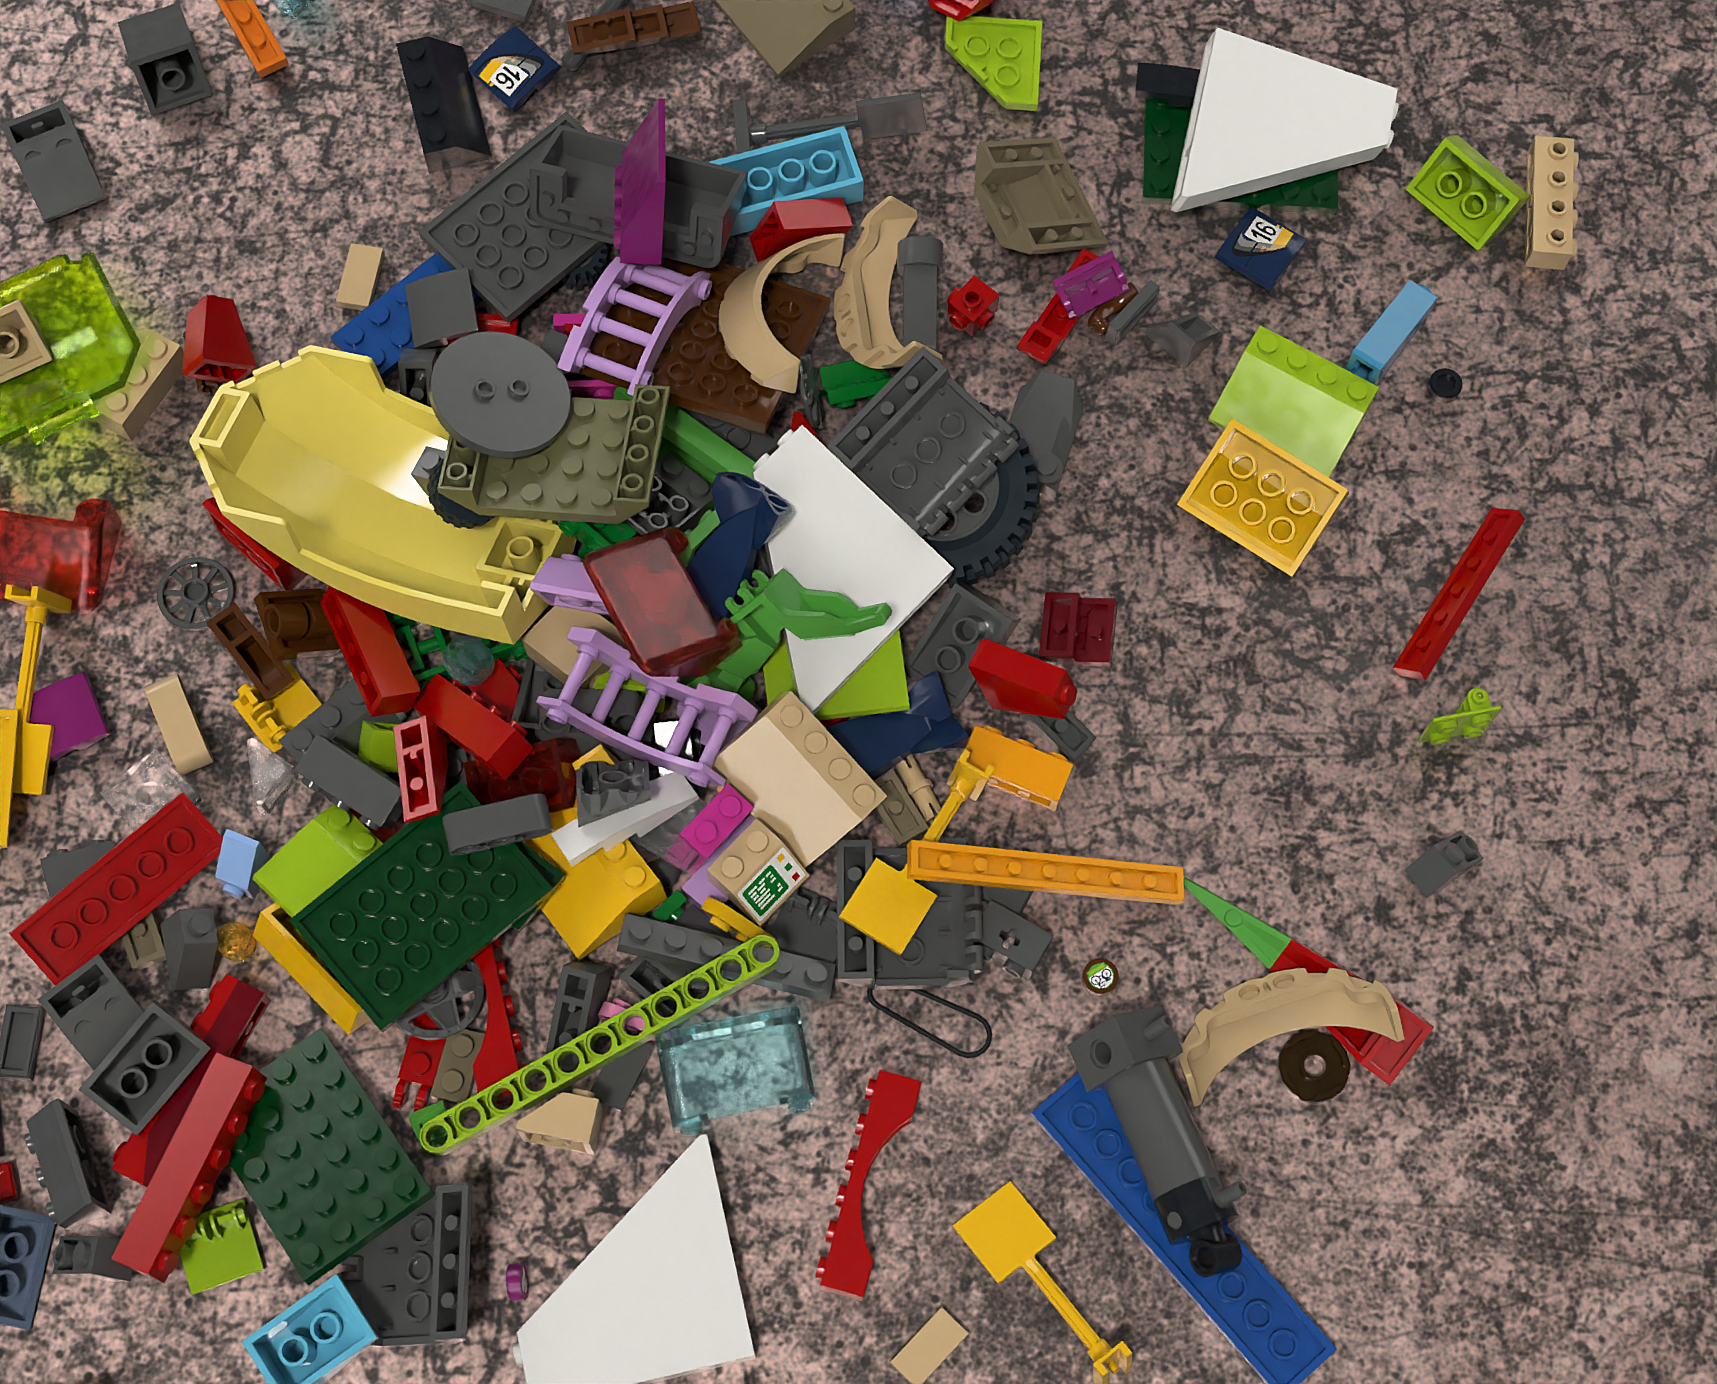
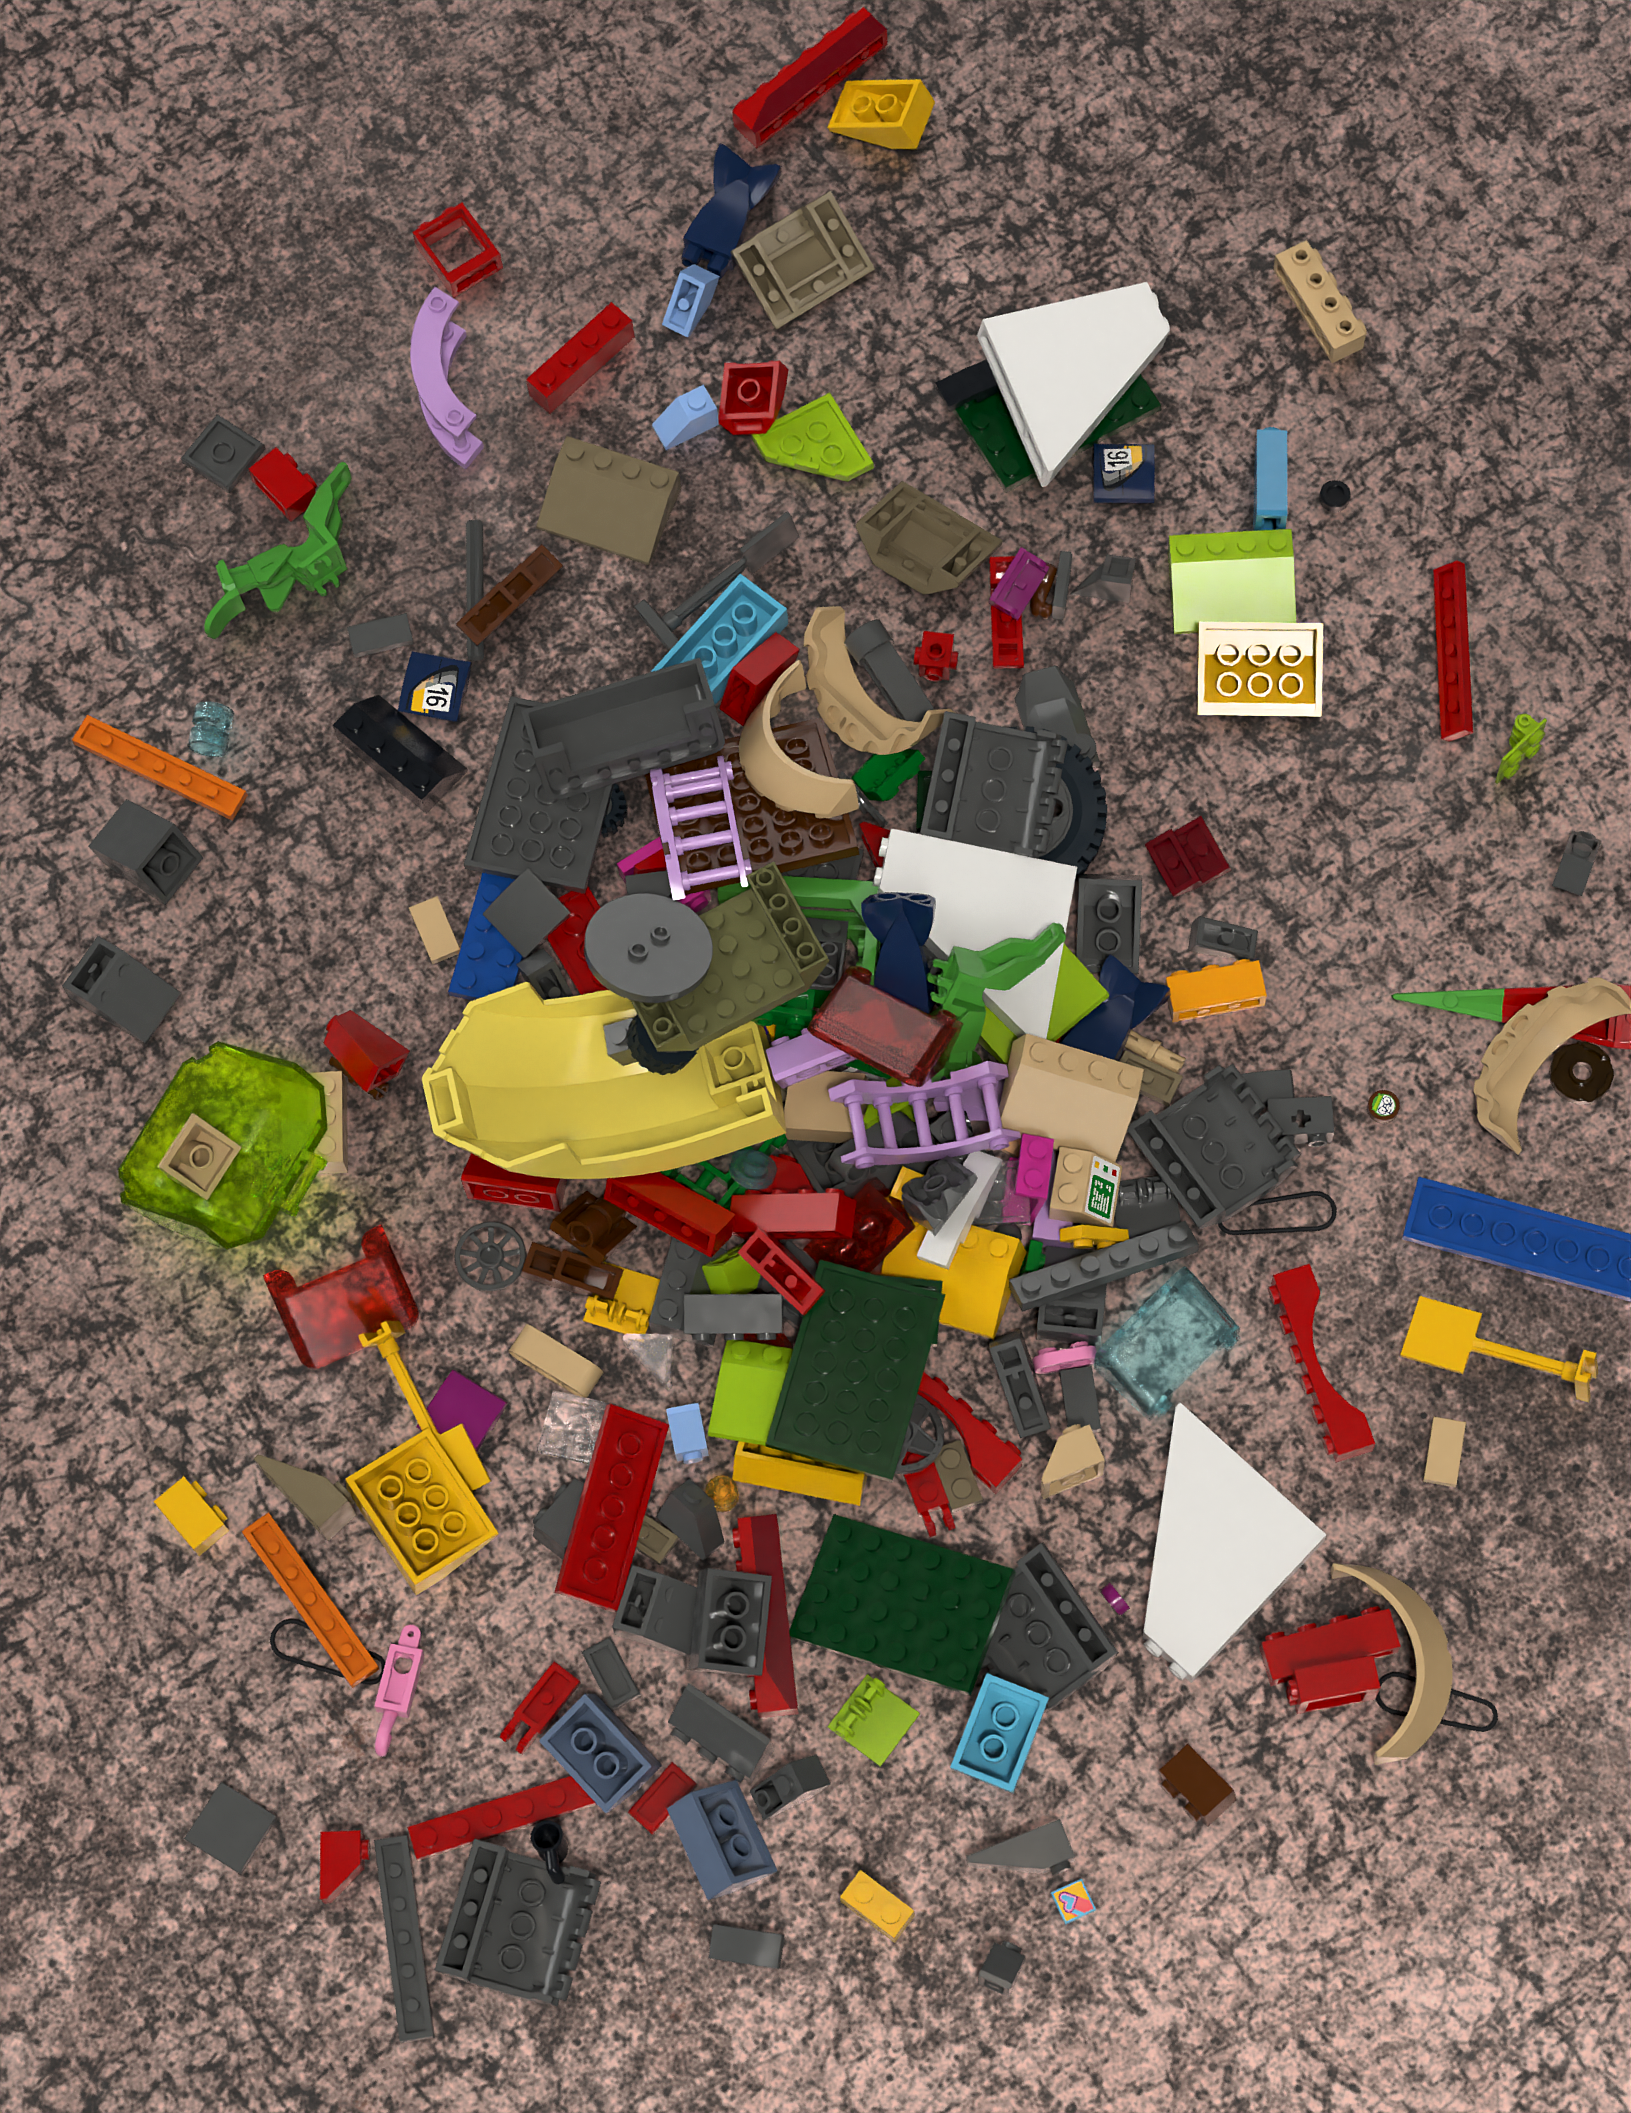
camera: 25 degrees left, 0 degrees up
red brick [111,1053,267,1284] -> none
bright green plate [408,1100,448,1151] -> none
lime beam [419,935,782,1155] -> none
dark grey beam [442,794,554,855] -> none
magenta slope [614,98,666,265] -> none
yellow piece [839,749,995,956] -> none
light orange plate [907,840,1184,905] -> none
red slope [968,639,1078,719] -> none
dark grey piece [1067,1005,1247,1278] -> none
lime slope [1406,135,1531,251] -> none

